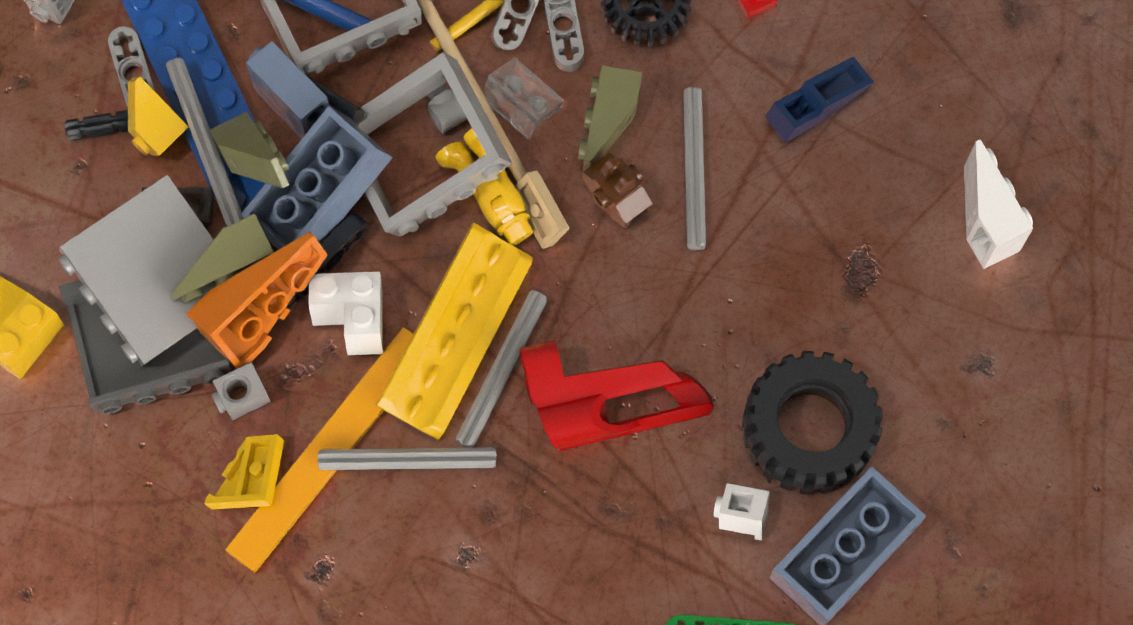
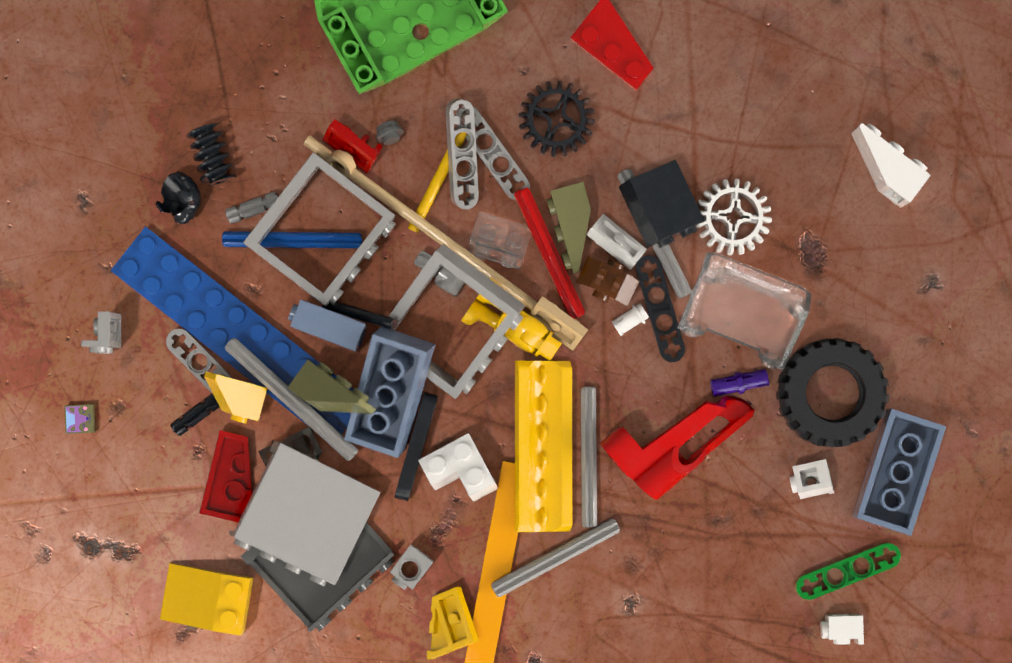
camera: 25 degrees left, 15 degrees up
olive slope [170,214,274,304] -> none
orange wedge [186,232,327,369] -> none
dark blue slope [765,57,874,143] -> none
none -> red wing [199,430,252,522]
none -> red axle [514,187,585,319]
none -> white plate [586,214,647,270]
none -> white pin [611,304,649,336]
none -> black brick [619,160,705,248]
none -> black beam [635,255,685,363]
none -> clear windscreen [677,252,812,370]
none -> white gear [696,179,772,255]
none -> dark purple pin [710,368,769,397]

